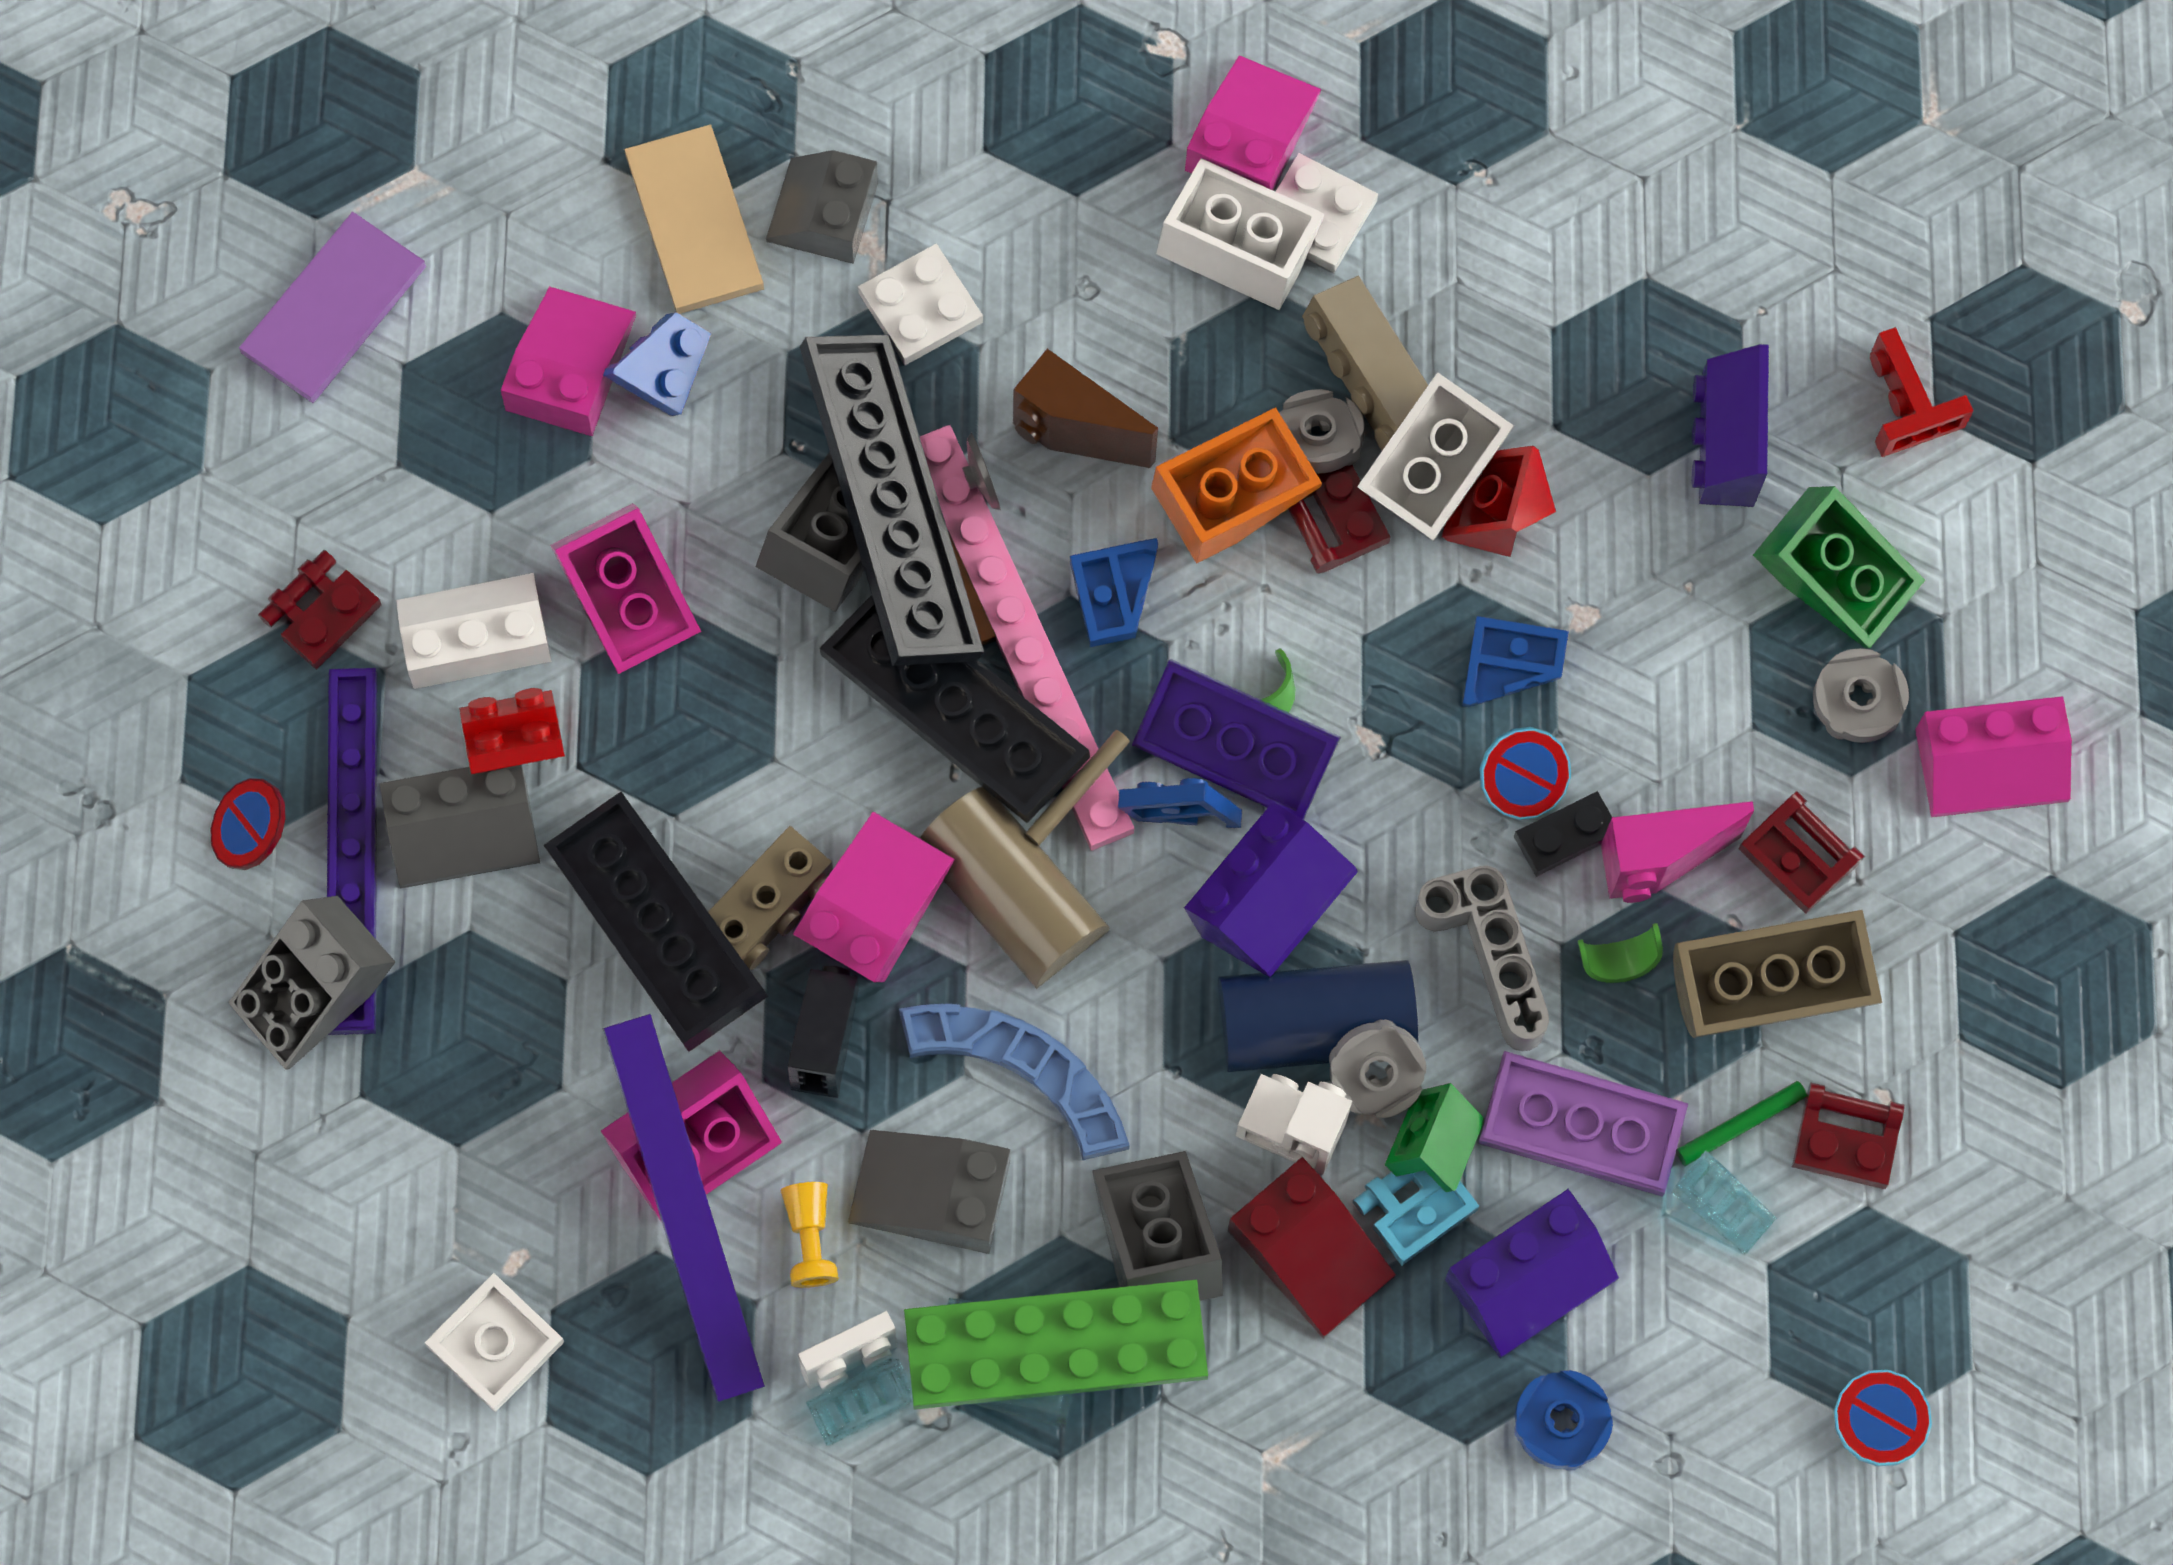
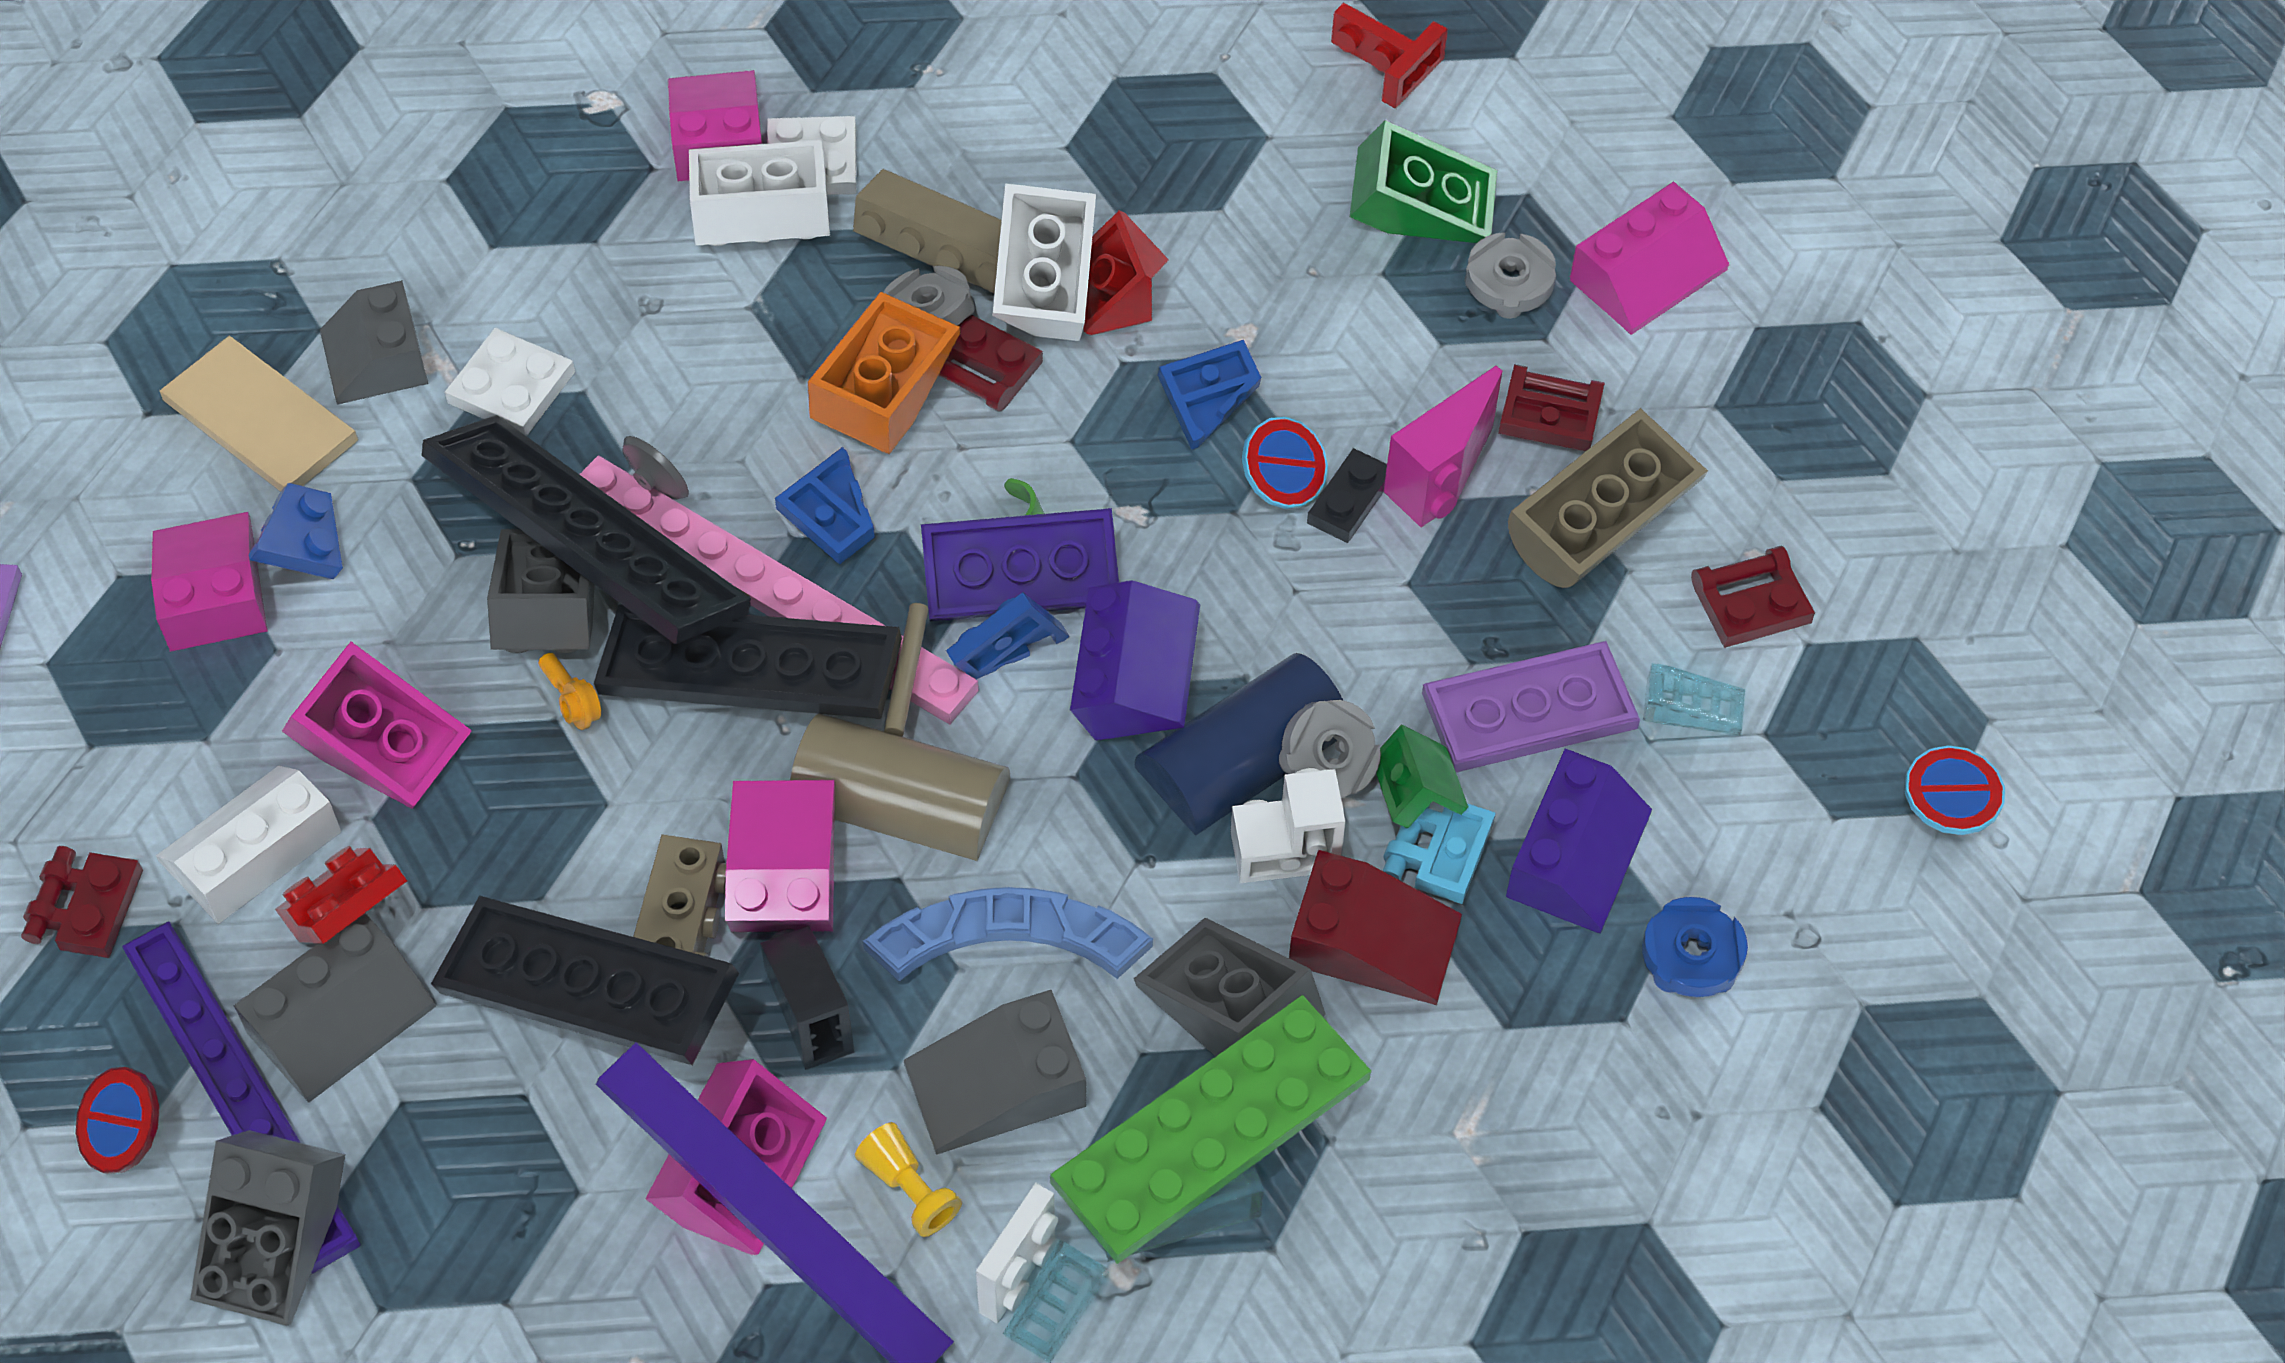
camera: 30 degrees left, 15 degrees down
reddish brown slope [1013,348,1158,468] -> none
light grey beam [1415,866,1549,1051] -> none
bright green helmet [1578,923,1663,983] -> none
green bar [1676,1081,1807,1166] -> none
dark purple slope [1691,344,1769,507] -> none
none -> light orange plate [538,653,601,730]

